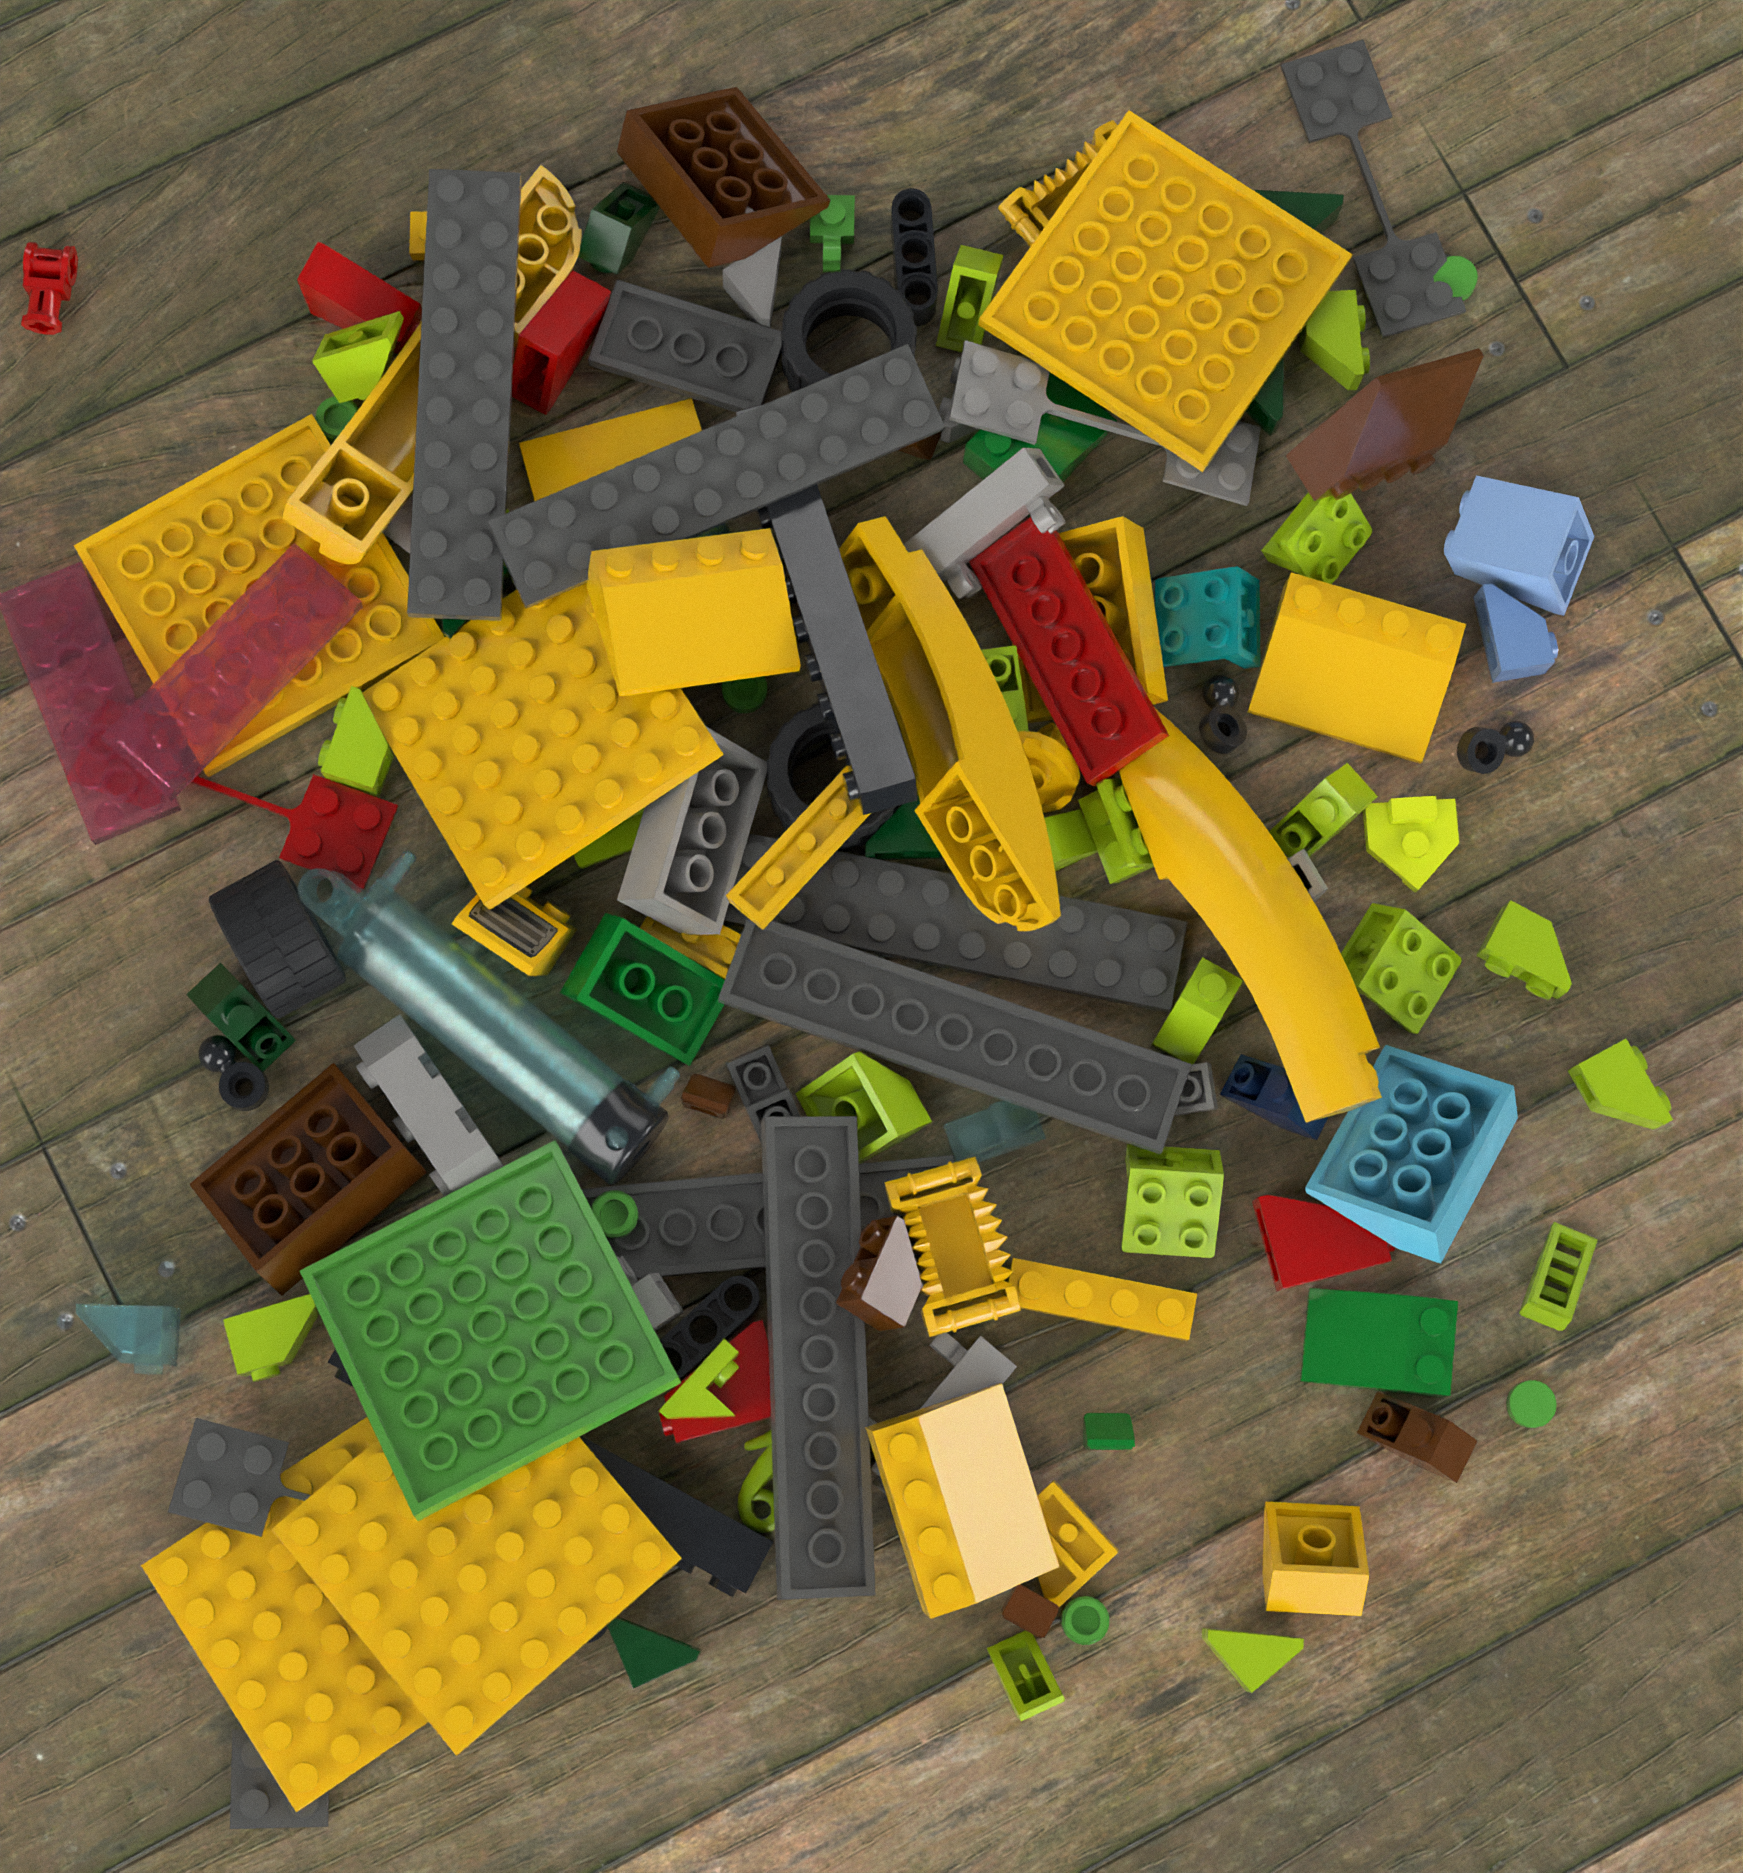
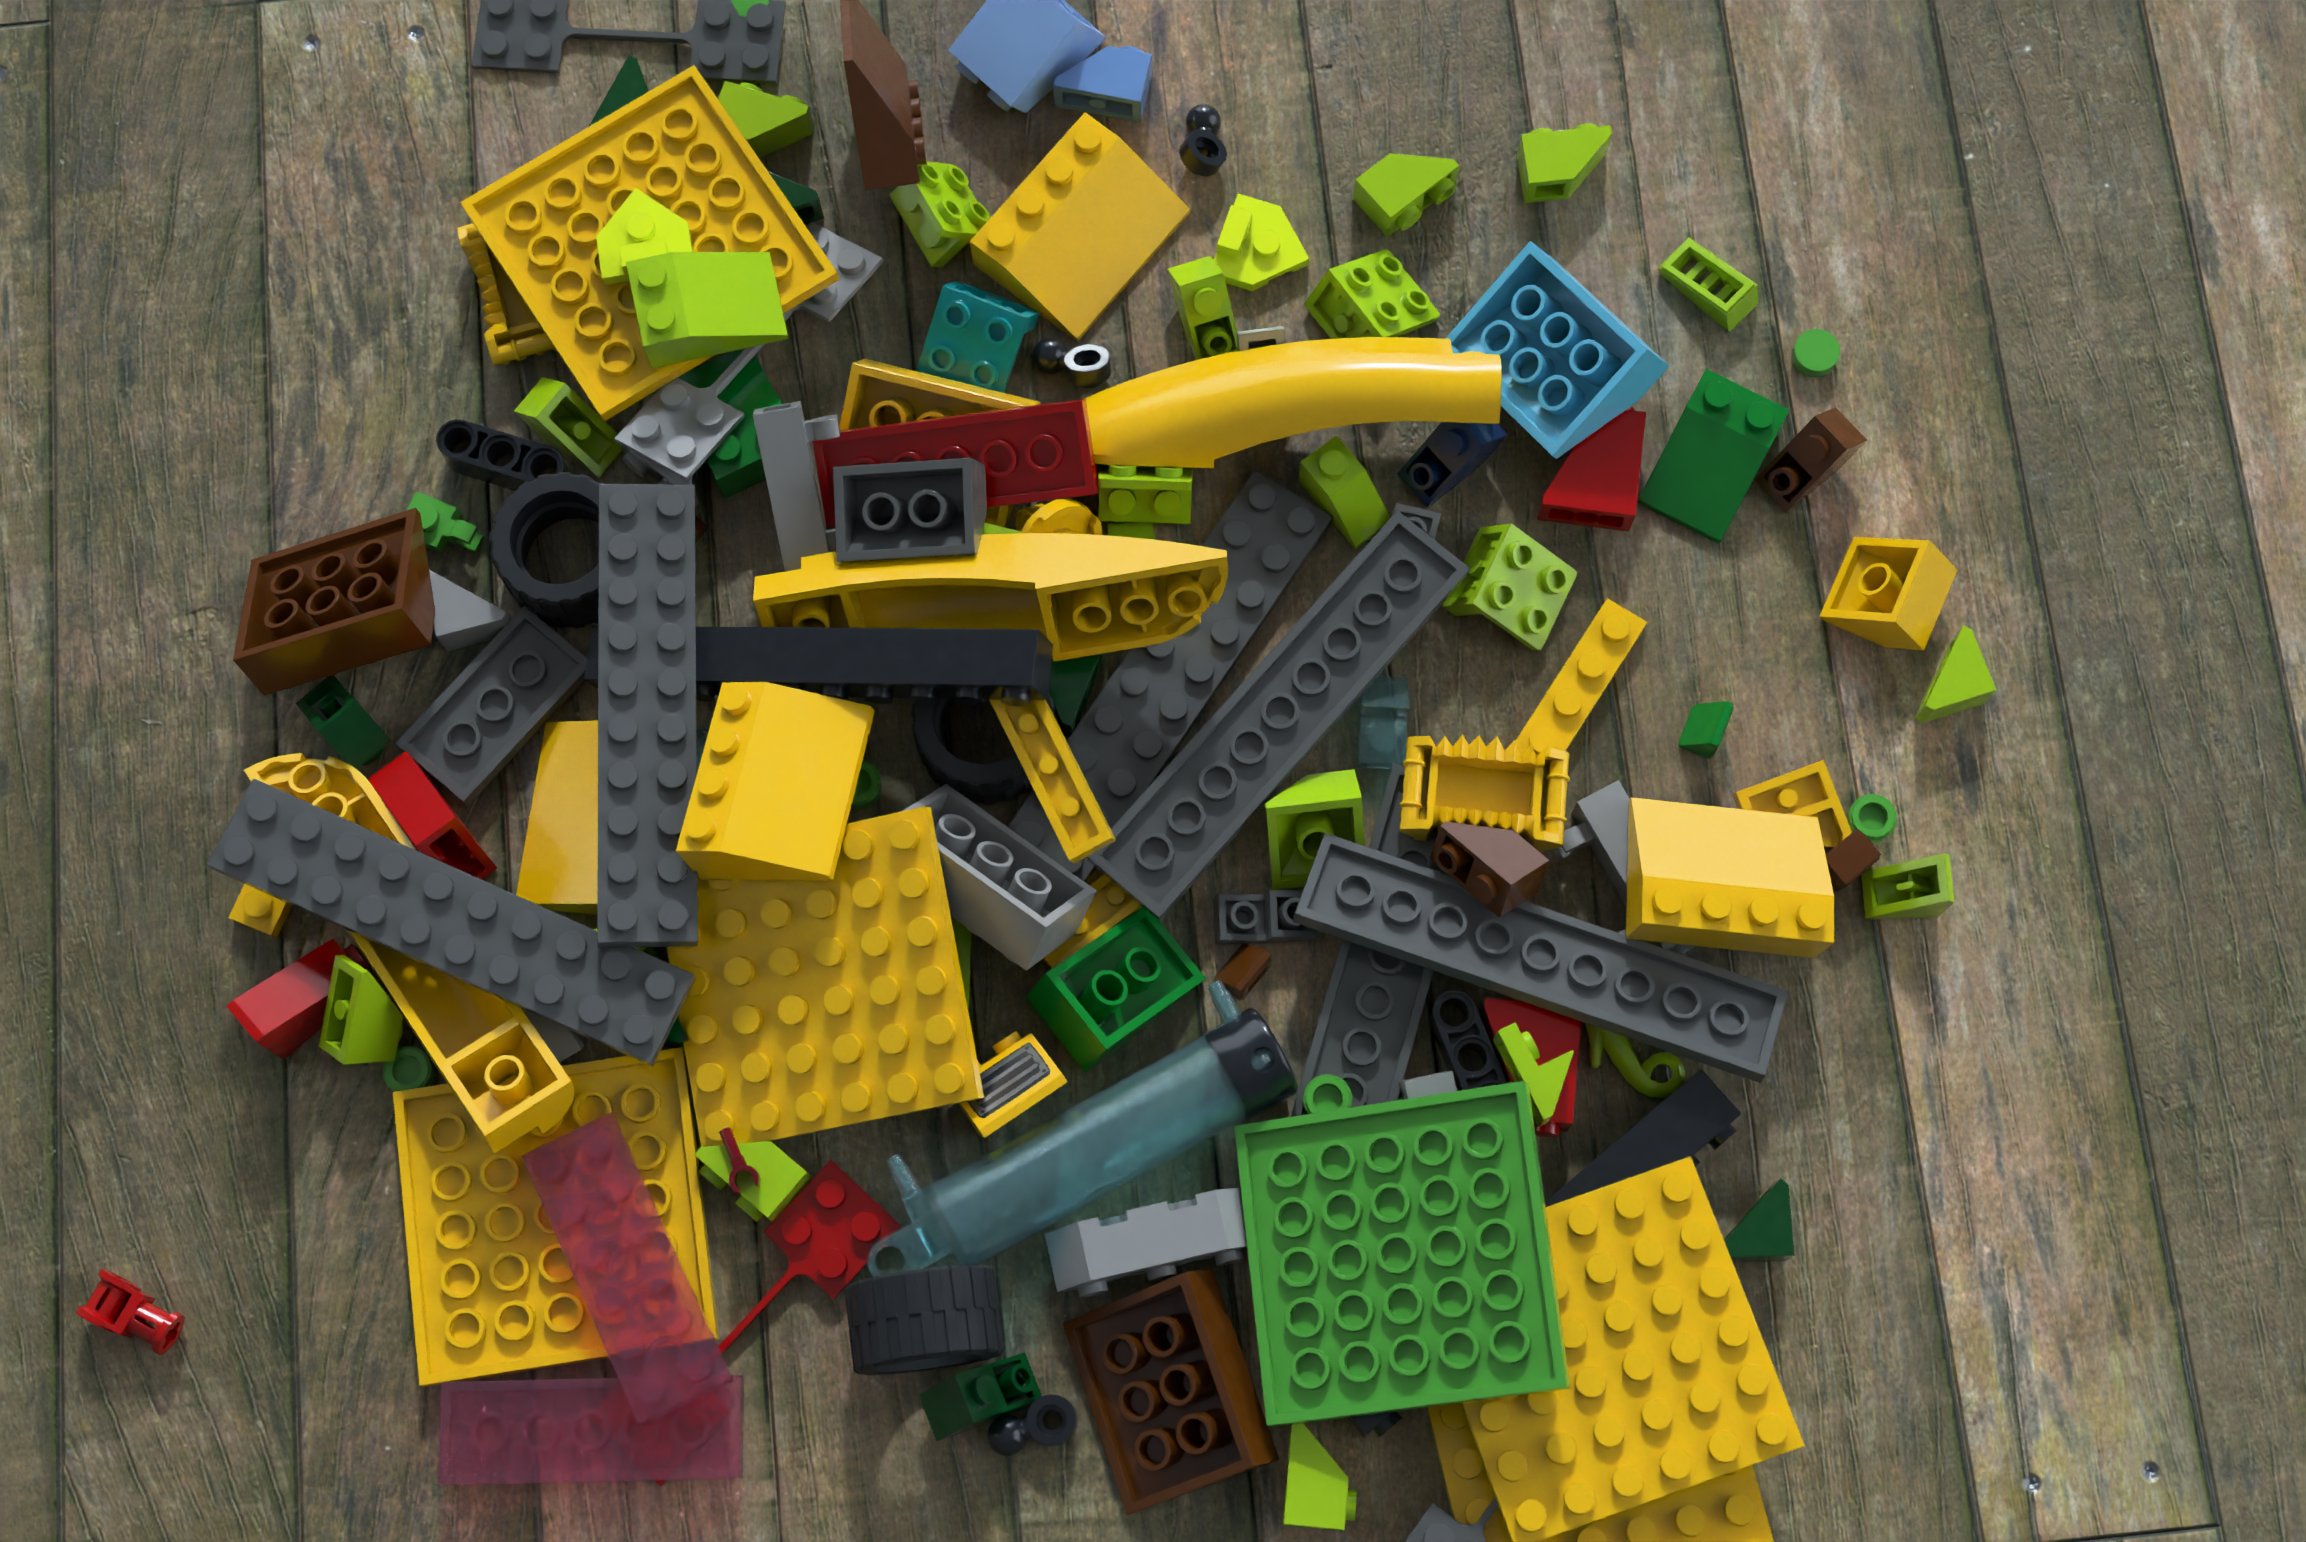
camera: 60 degrees left, 5 degrees down
none -> neon yellow plate [596,188,693,285]
none -> lime slope [626,252,789,369]
none -> dark red hand [719,1127,761,1194]
none -> dark grey slope [833,458,987,562]

